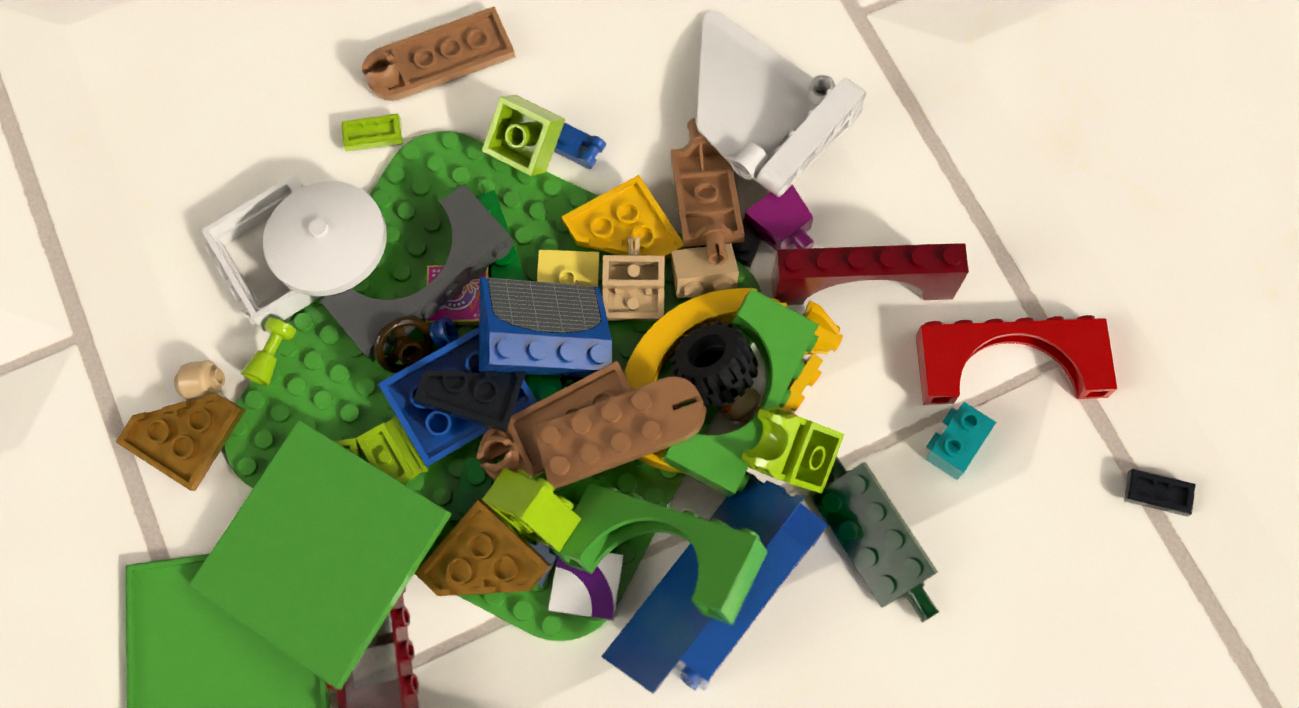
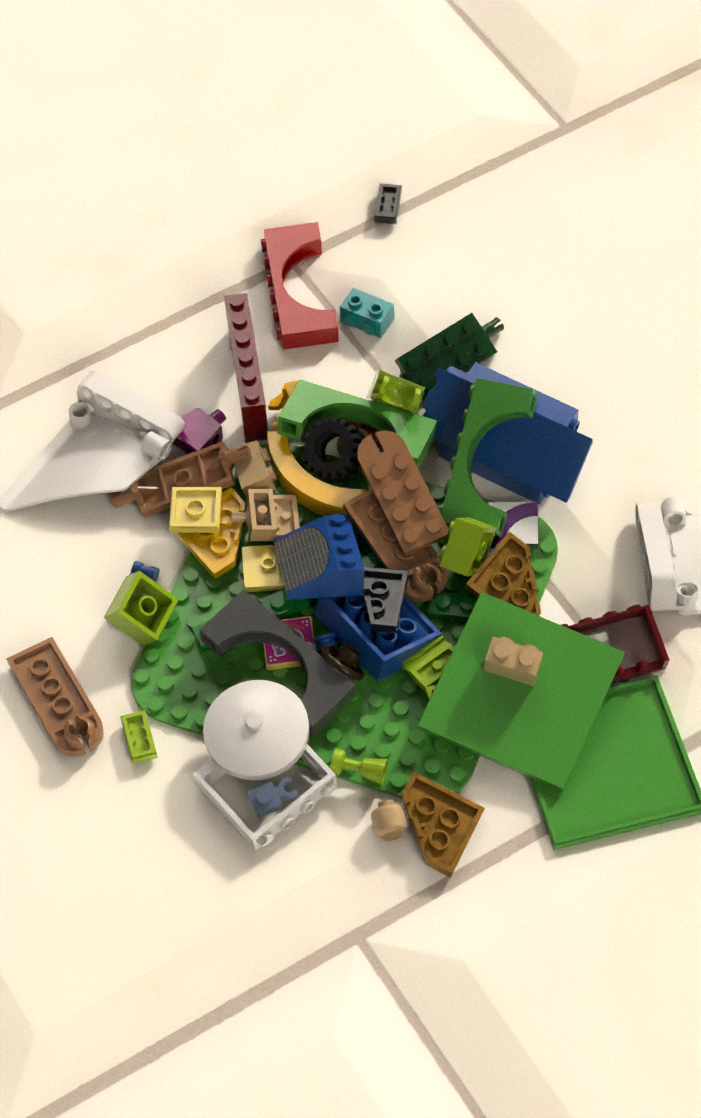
camera: 95 degrees left, 15 degrees down
none -> light yellow plate [169,487,222,533]
none -> sand blue plate [247,778,298,818]
none -> tan brick [484,637,543,686]

